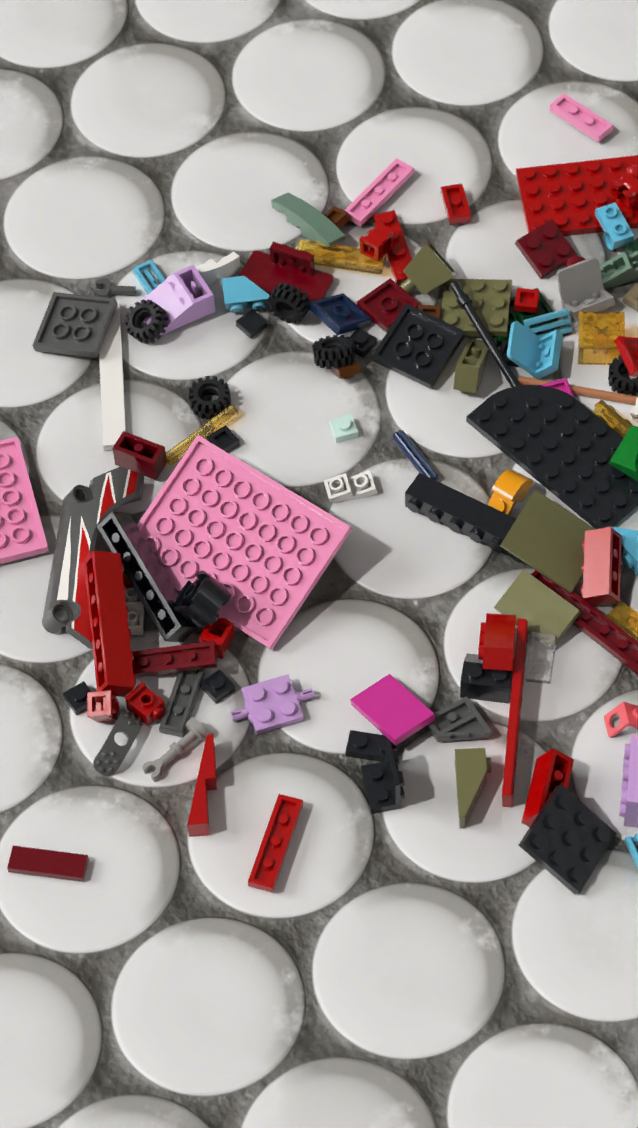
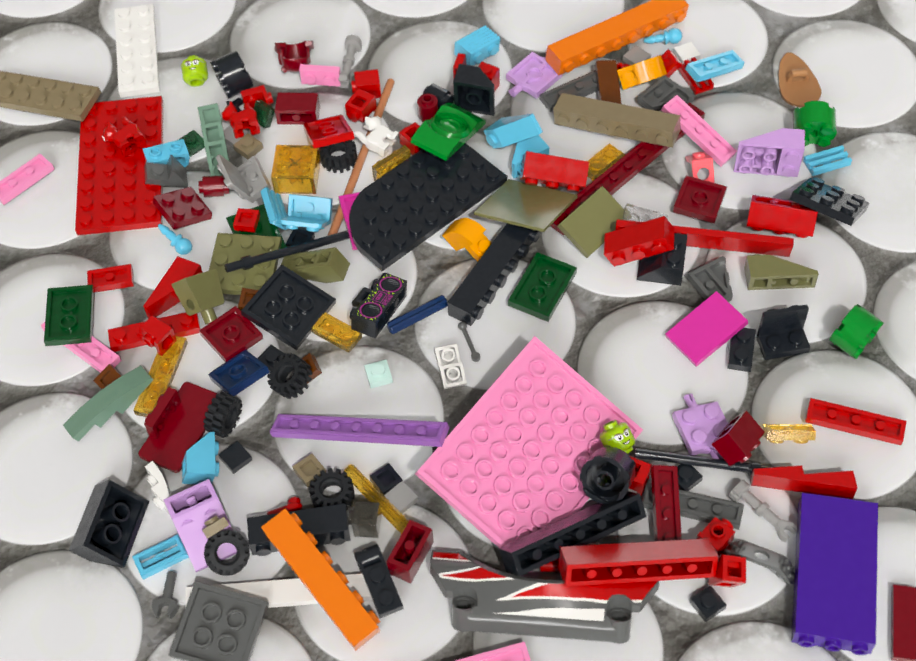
camera: 90 degrees left, 0 degrees up
none -> dark green tile [44,285,94,346]
none -> black slope [69,479,149,568]
none -> red slope [143,256,203,319]
none -> dark grey slope [144,155,188,188]
none -> medium azure bar [158,224,192,255]
none -> plate [202,515,229,539]
none -> black brick [247,503,351,556]
none -> orange brick [261,508,380,651]
none -> red arm [267,497,302,515]
none -> medium lavender tile [270,414,450,447]
none -> dark tan plate [292,454,327,487]
none -> clear yellow plate [312,313,362,353]
none -> clear smoke brick [348,501,382,538]
none -> black piece [349,273,407,338]
none -> black plate [354,544,404,618]
none -> dark grey hinge [458,322,480,362]
none -> dark green plate [508,252,577,322]
none -> lime head [599,420,635,454]
none -> black bar [634,448,775,476]
none -> dark red plate [673,175,727,224]
none -> dark red brick [711,410,765,466]
none -> clear yellow plate [763,424,816,444]
none -> dark purple brick [791,493,878,655]
none -> green brick [829,304,884,359]

